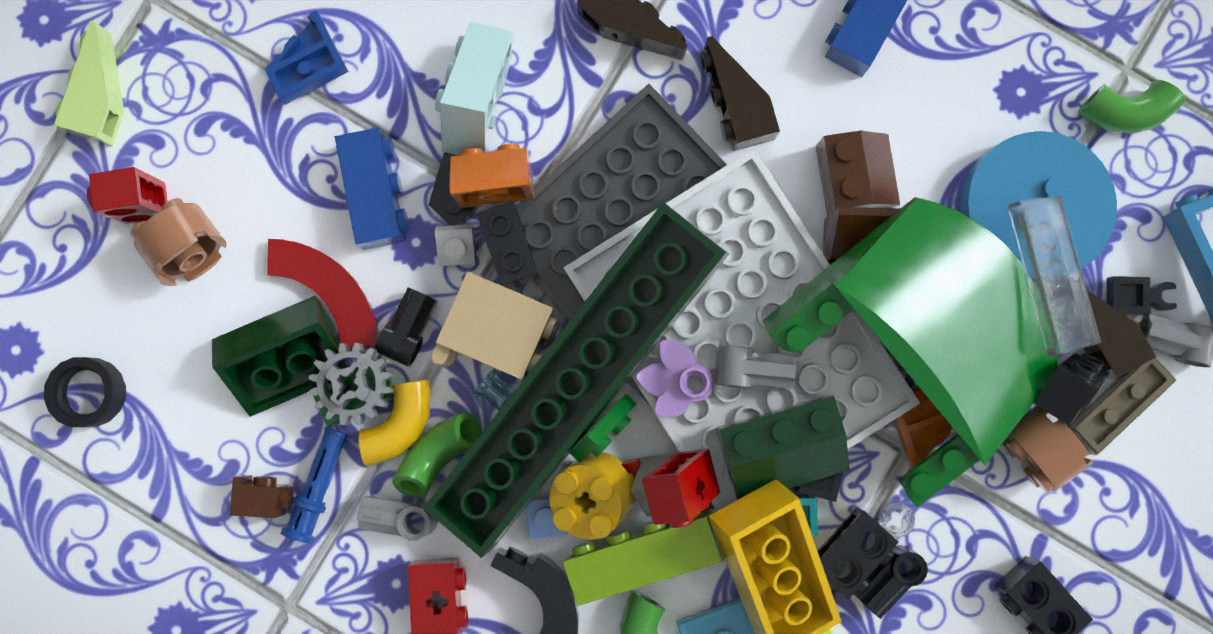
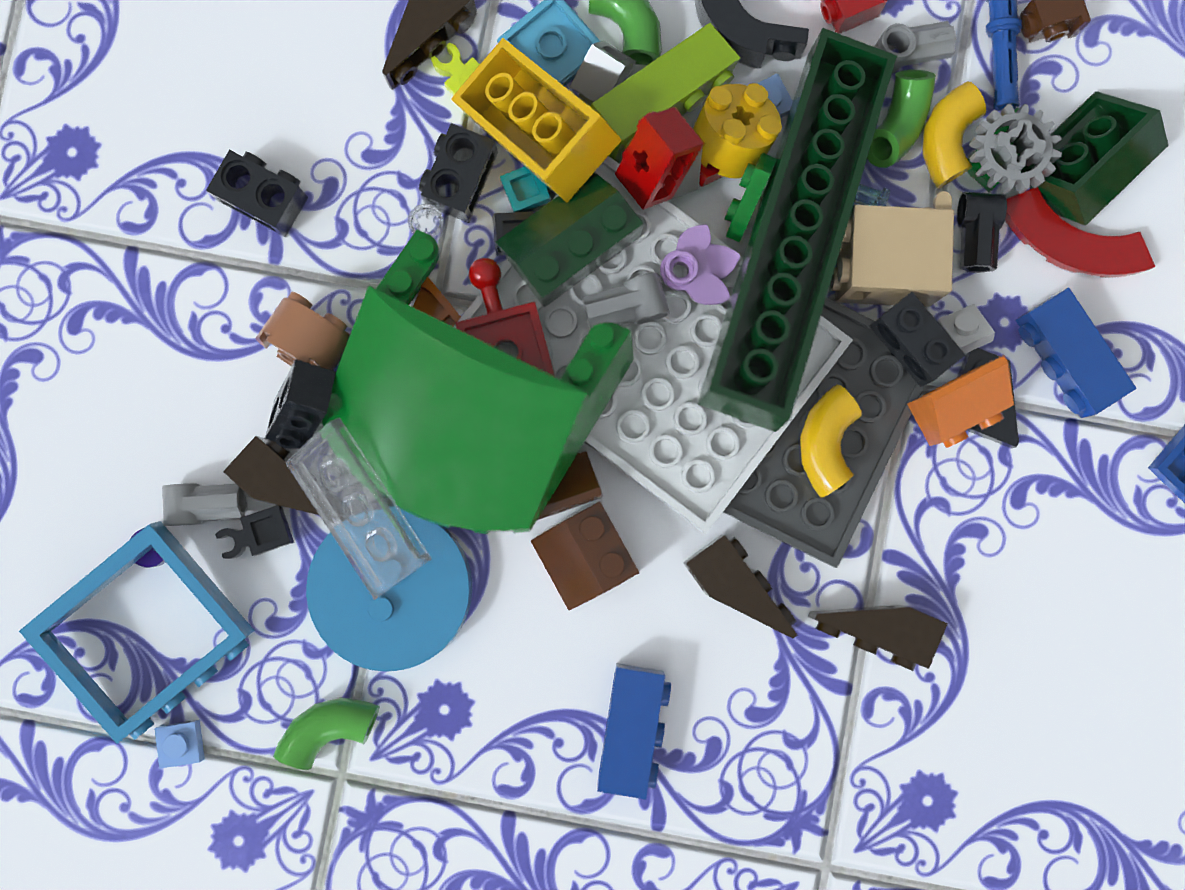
camera: 160 degrees right, 0 degrees up
light aqua wedge [435,22,513,156] -> none
black piece [856,545,928,619] -> none
dark tan tile [1068,358,1177,456] -> none
none -> red plate [455,258,556,378]
none -> light grey brick [570,40,636,106]
none -> yellow cylinder [800,384,862,498]

